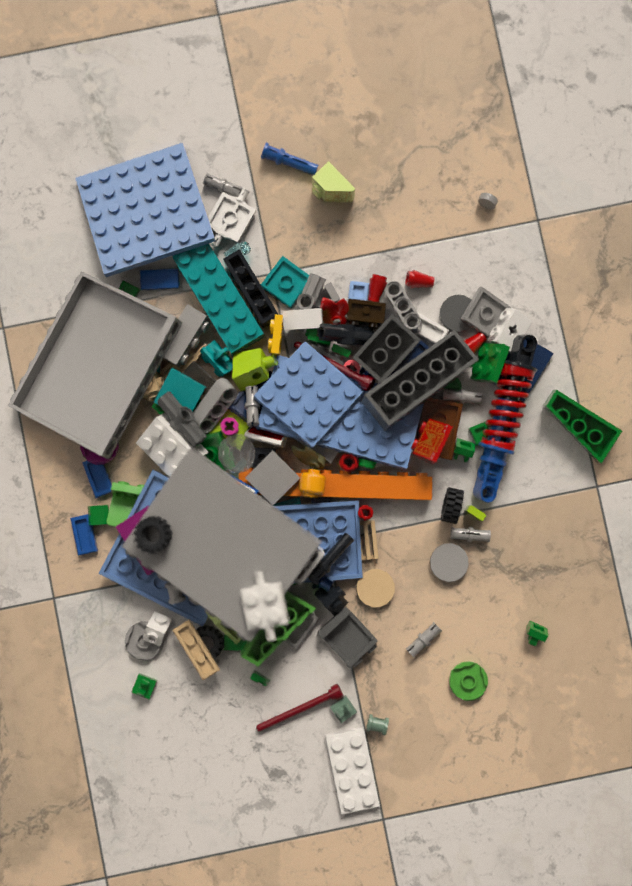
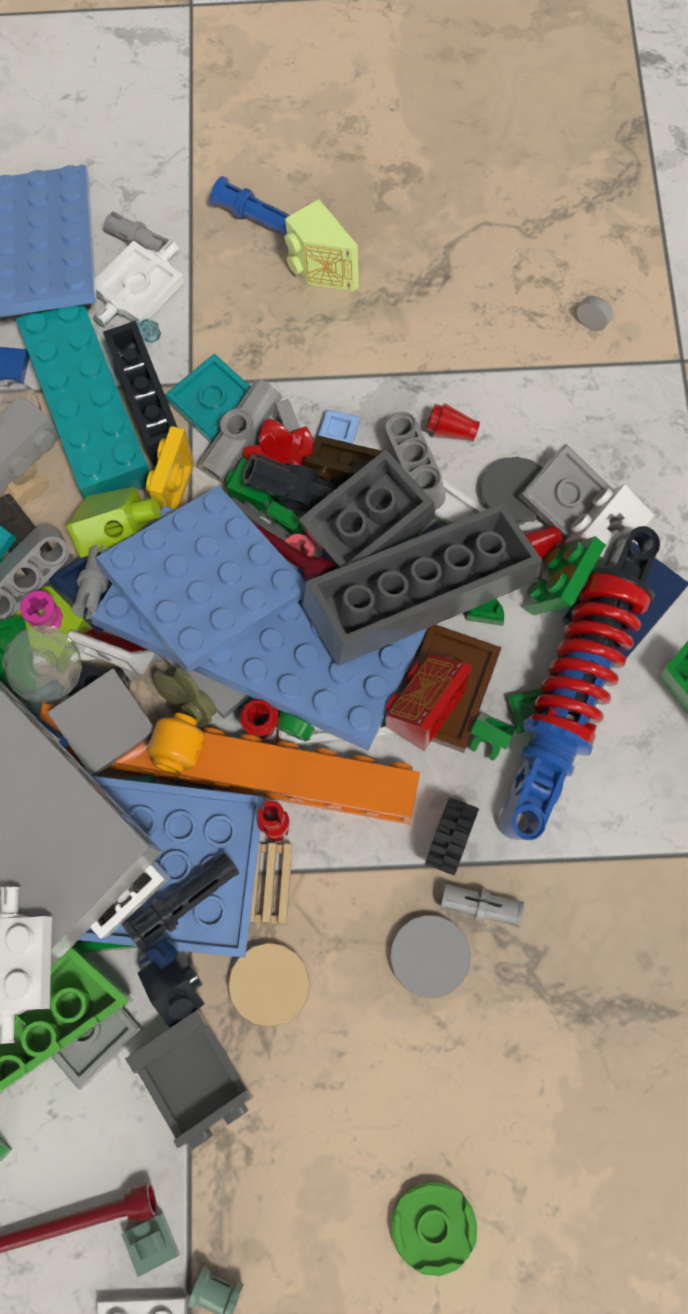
camera: 15 degrees right, 15 degrees down
teal hips [200,340,233,377] -> none
white tile [283,308,323,330] -> none
red cone [368,274,388,302] -> none
light grey pin [406,622,442,658] -> none
light grey pin [442,388,482,405] -> none
lime tile [464,505,486,521] -> none
green tile [526,620,548,646] -> none

